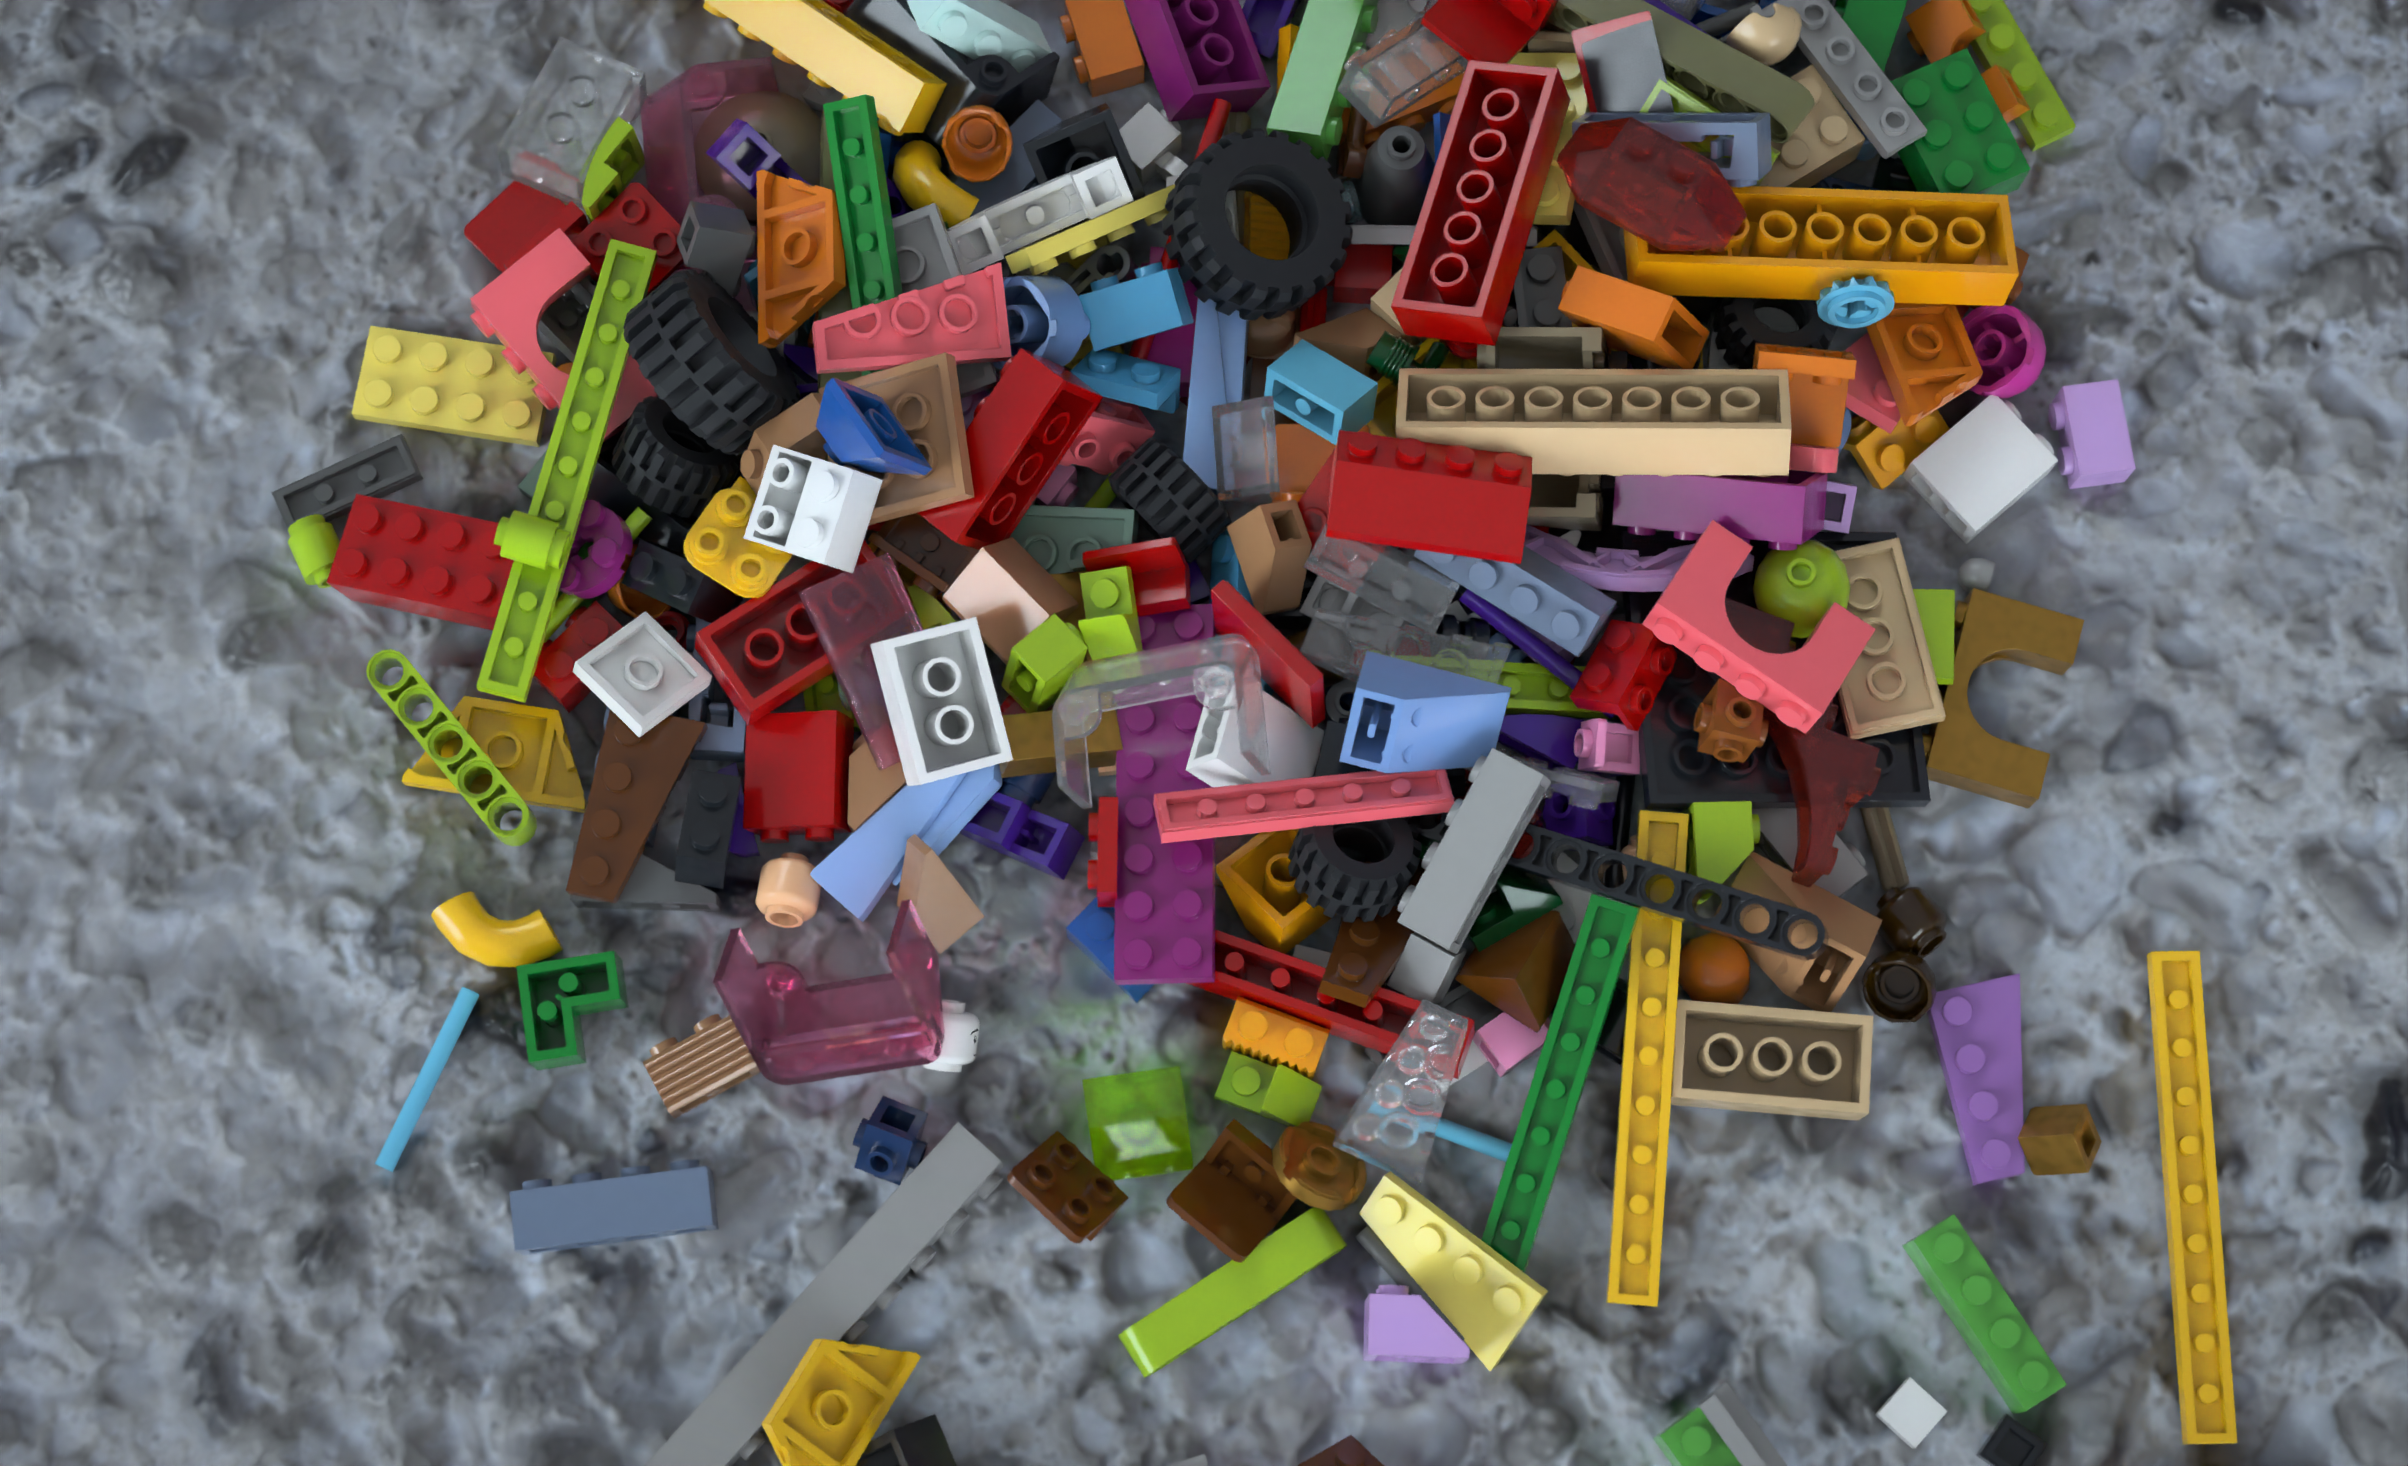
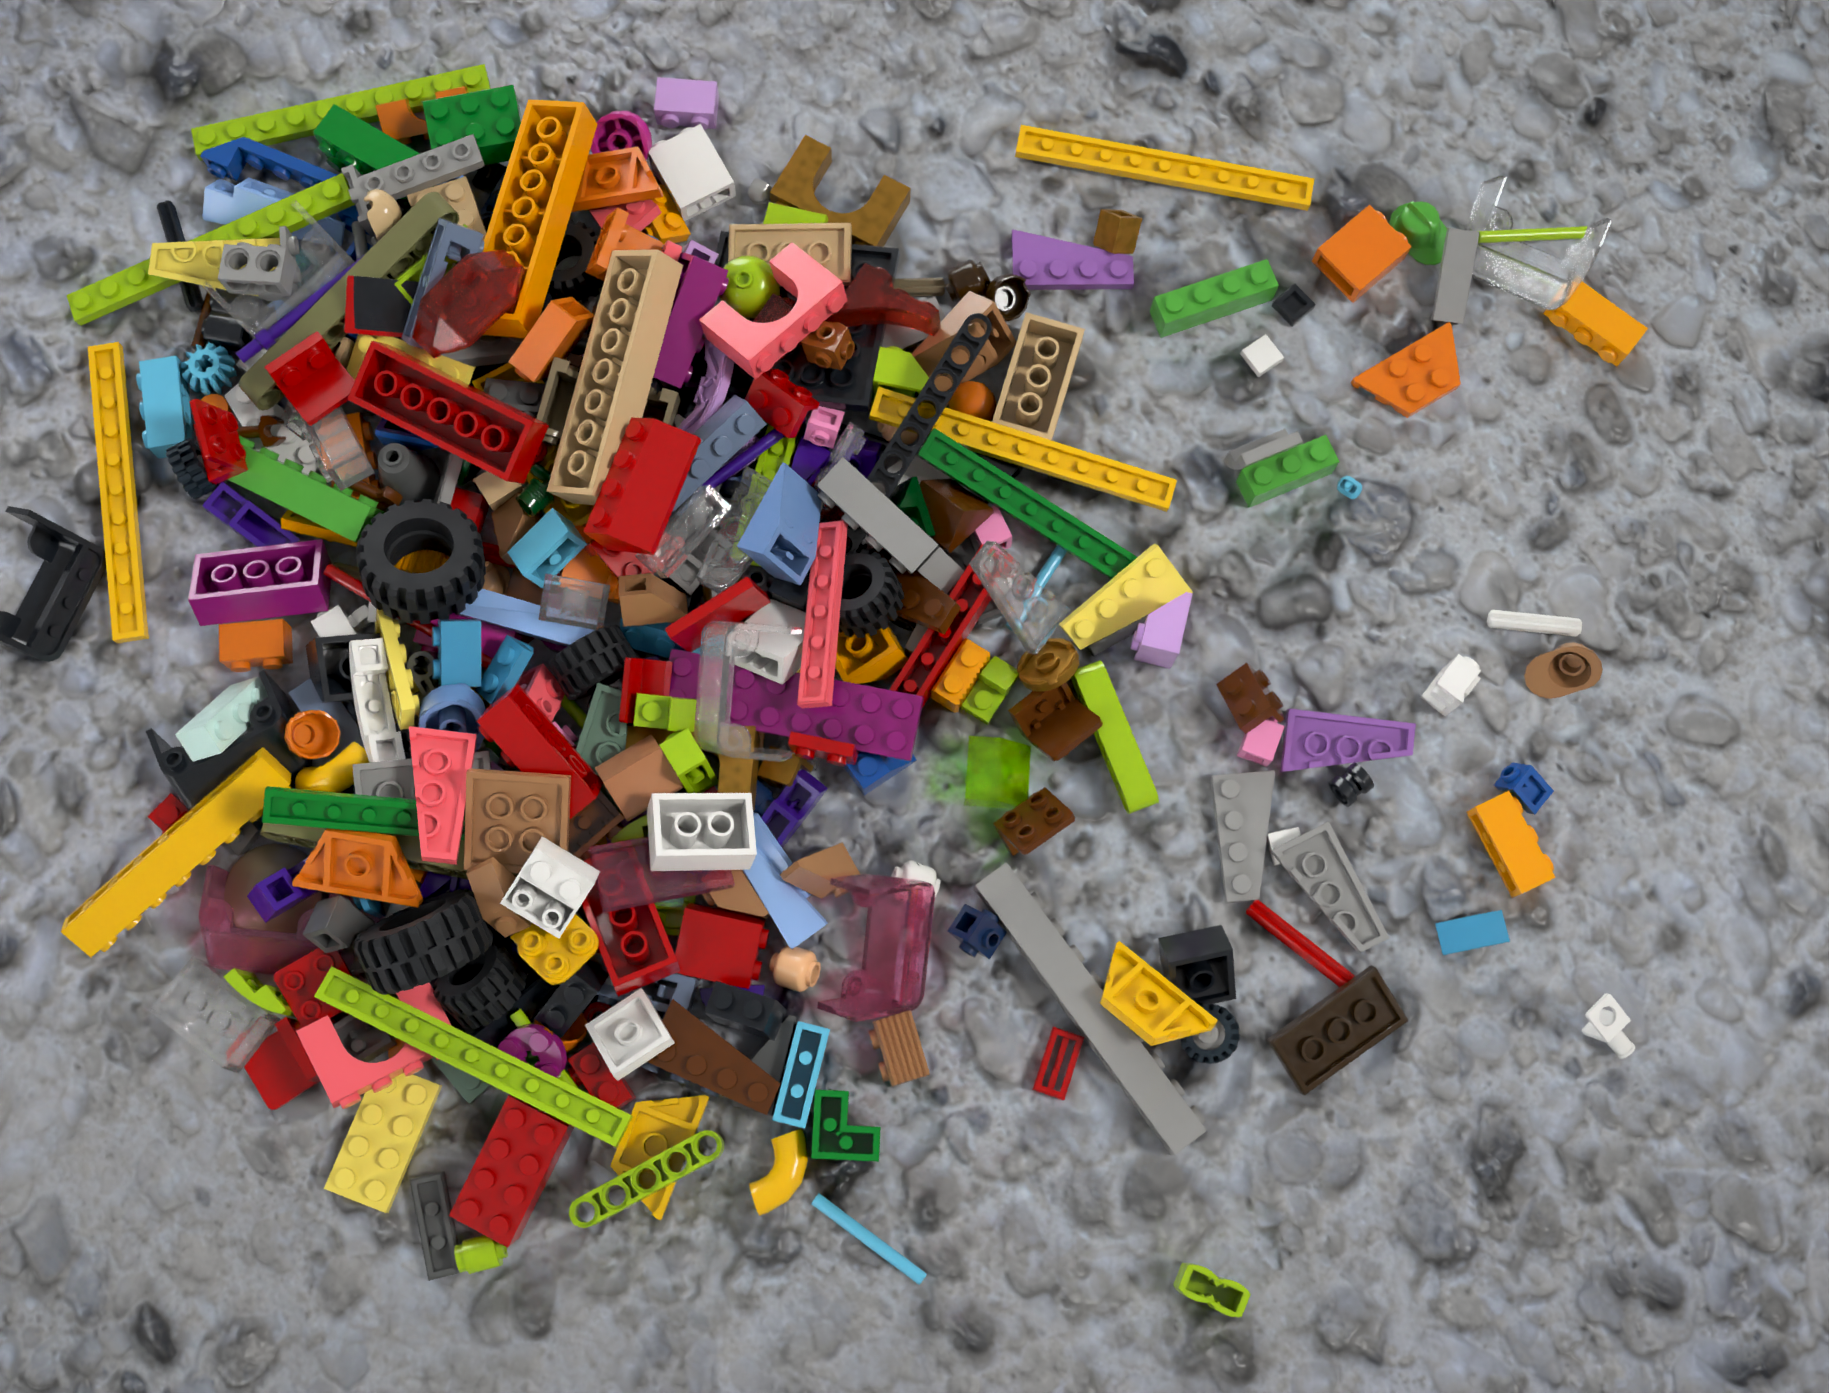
camera: 80 degrees left, 0 degrees up
lime brick [494,510,571,570] -> none
sand blue brick [509,1159,719,1255] -> none
blue slope [816,378,932,475] -> none
medium azure gear [1816,276,1895,328] -> none
none -> pearl gold panel [758,746,814,789]
none -> medium azure brick [772,1021,830,1129]
none -> red tile [1032,1026,1084,1101]

